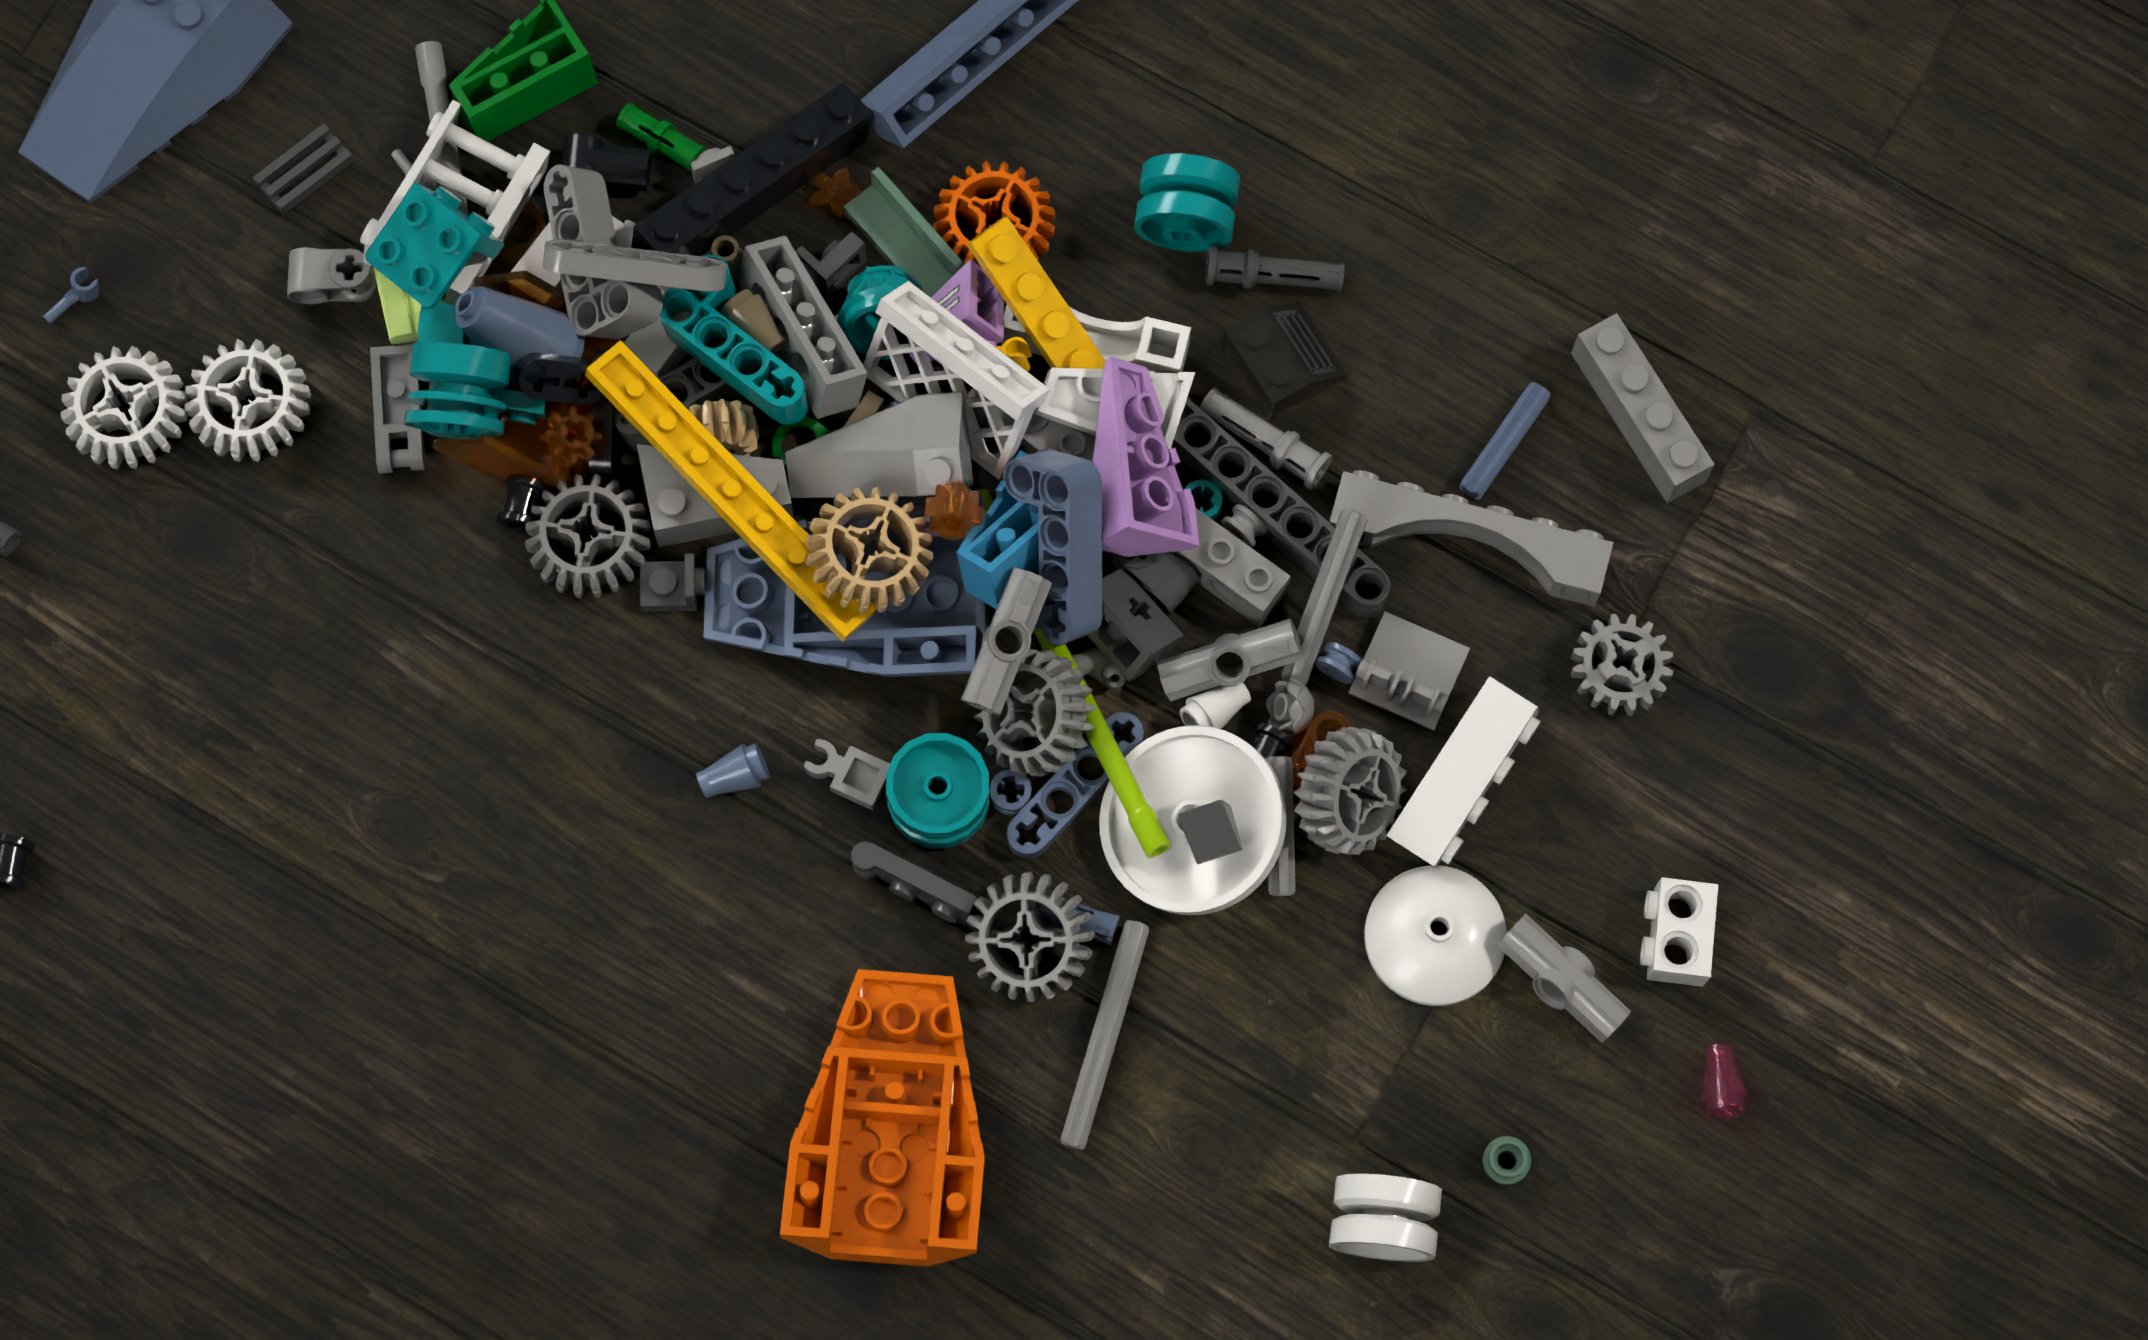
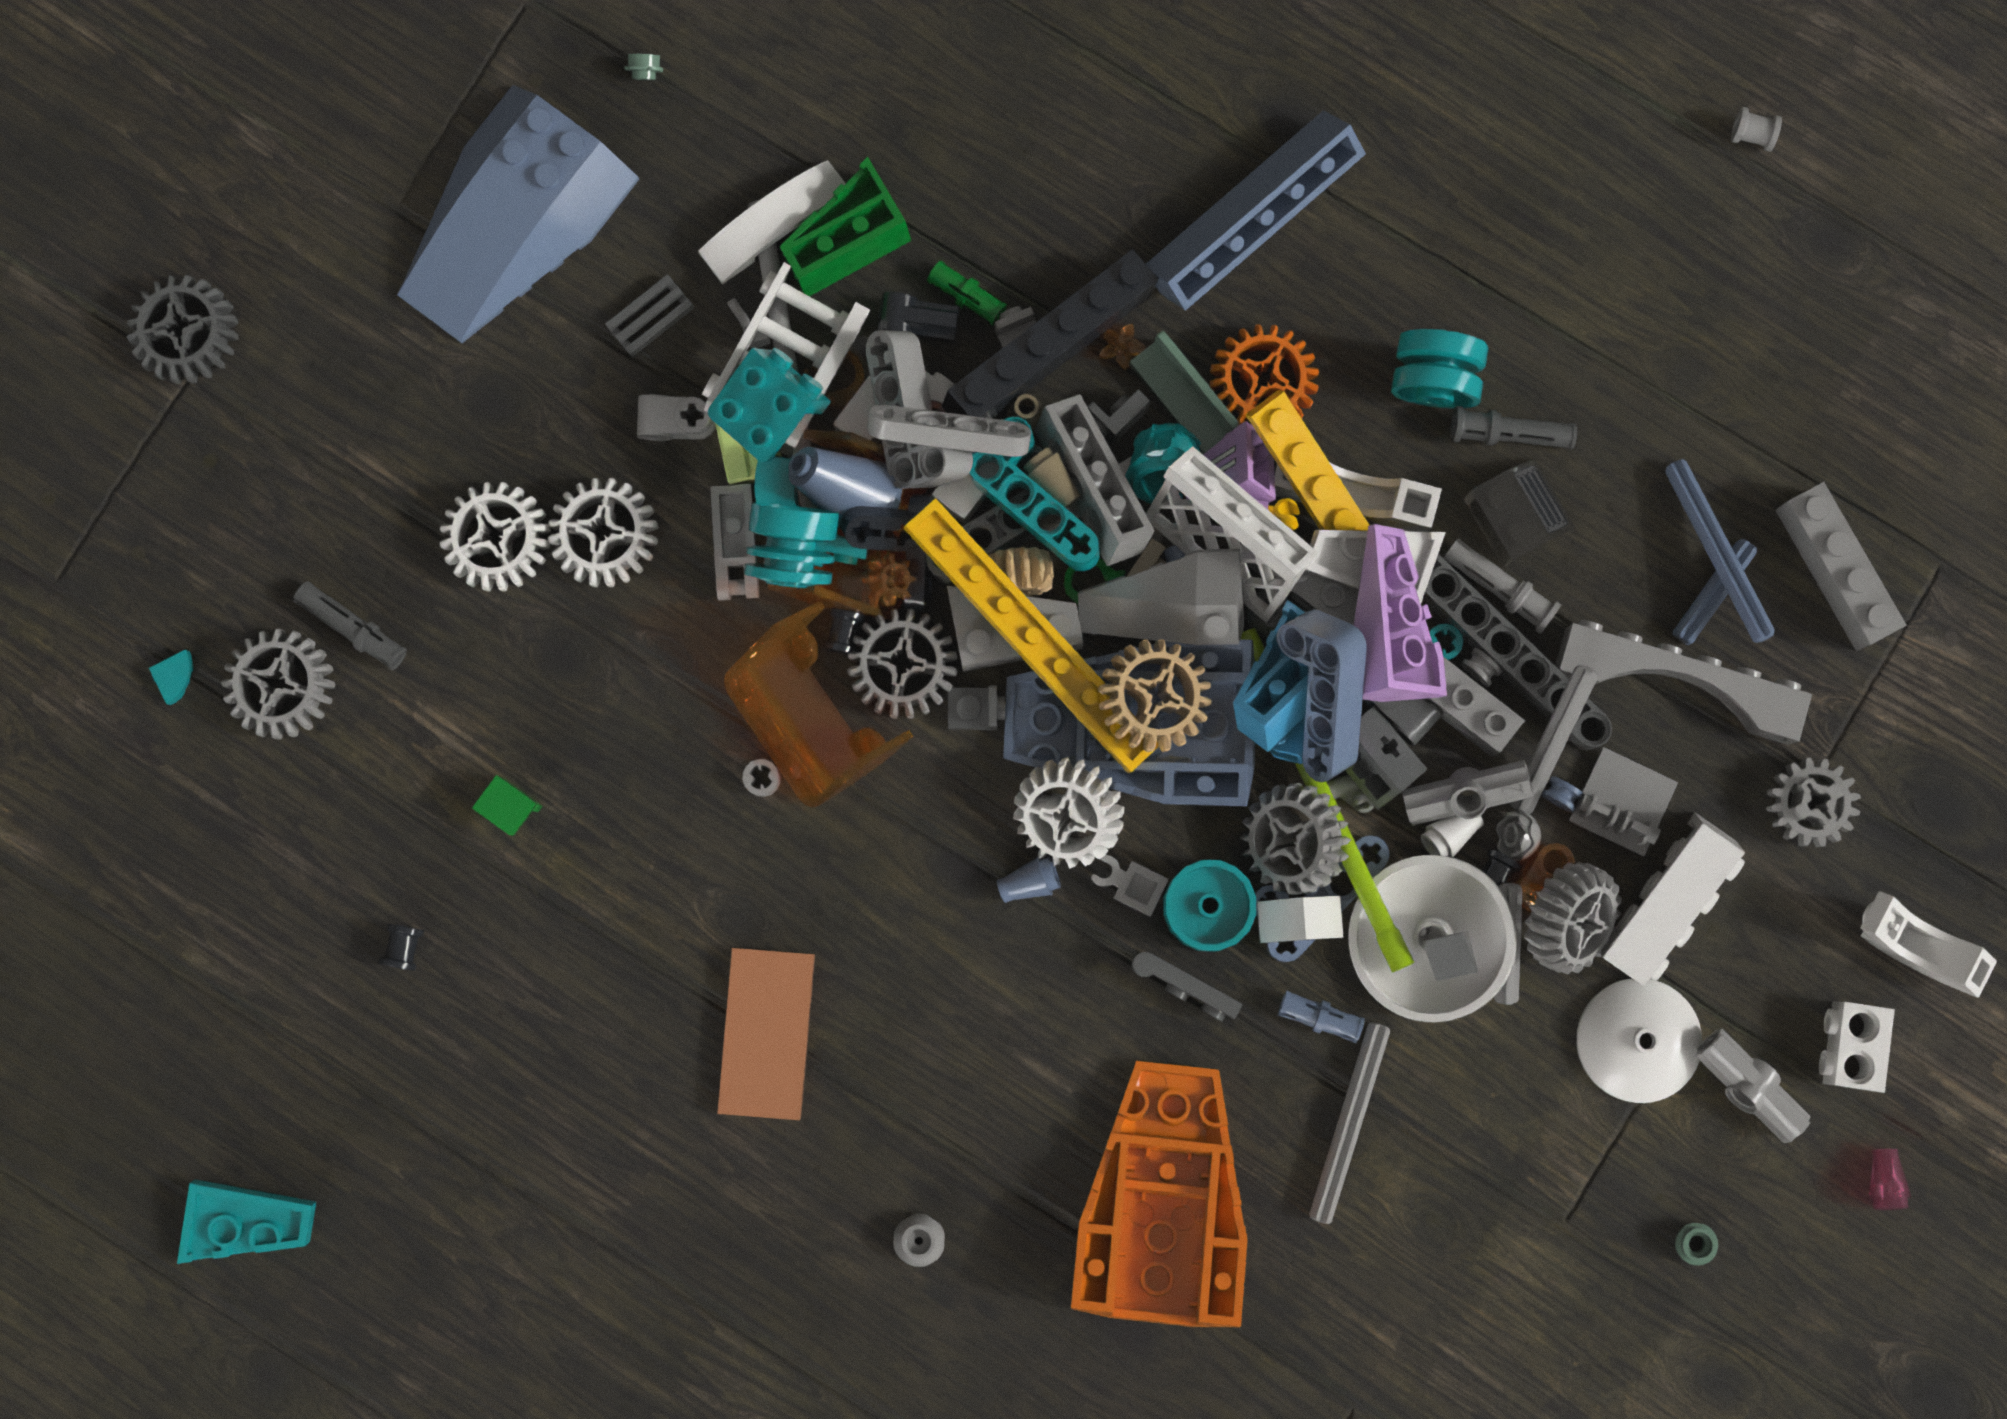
camera: 10 degrees right, 10 degrees up
sand blue hand [43,267,100,324] -> none
clear orange gear [924,482,984,541] -> none
light grey piece [961,567,1052,715] -> none
light grey gear [965,872,1095,1002] -> none
white wheel [1329,1174,1442,1262] -> none
none -> green panel [472,775,542,836]
none -> white slope [698,160,845,285]
none -> nougat tile [717,948,815,1120]
none -> clear orange windscreen [724,601,914,808]
none -> light grey bush [742,759,781,797]
none -> light grey plate [893,1213,945,1267]
none -> white gear [1013,757,1125,868]
none -> white slope [1257,896,1343,943]
none -> sand blue axle [1666,459,1775,643]
none -> white arch [1860,891,1997,998]

